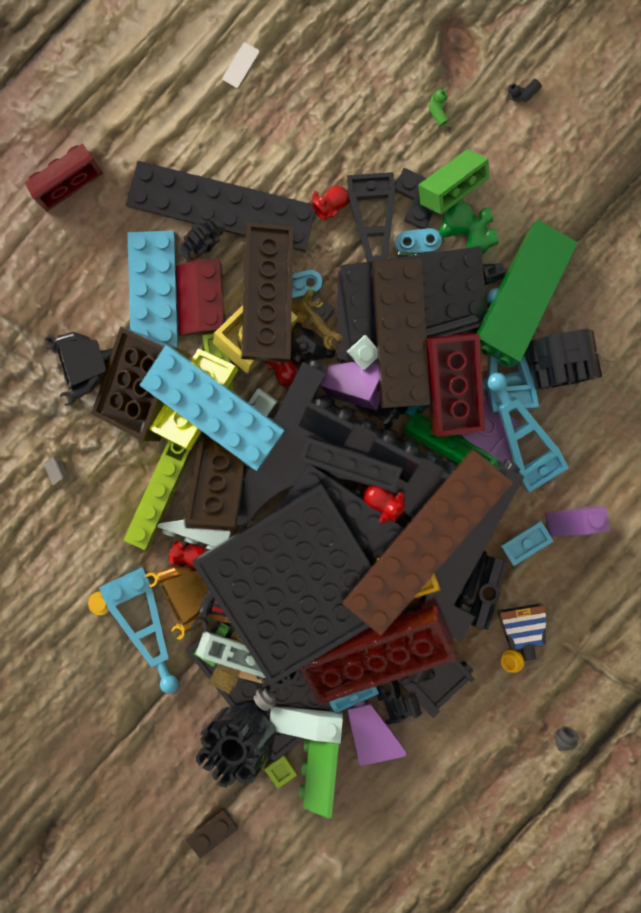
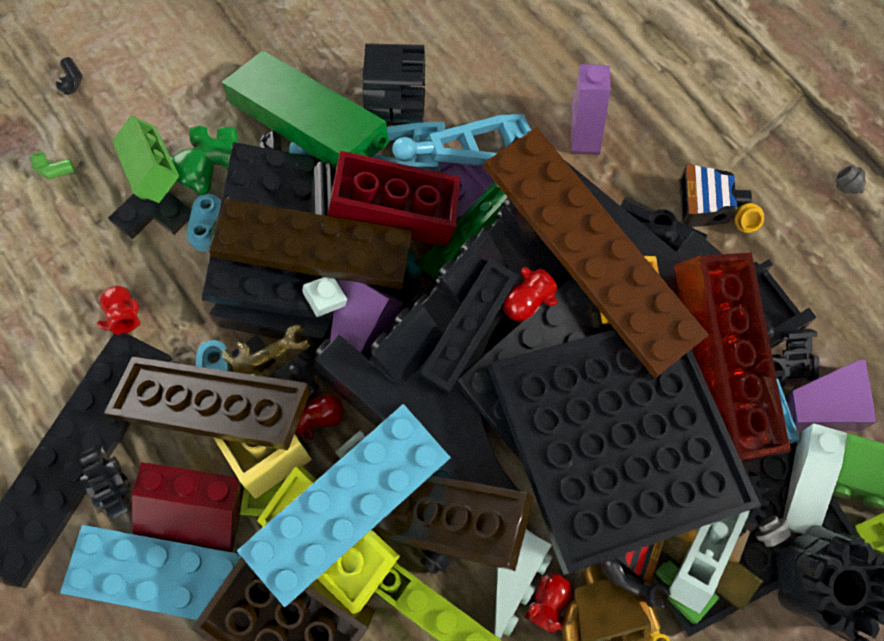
camera: 80 degrees left, 20 degrees down
black plate [347,172,395,262] -> none
medium azure plate [500,521,554,566] -> none

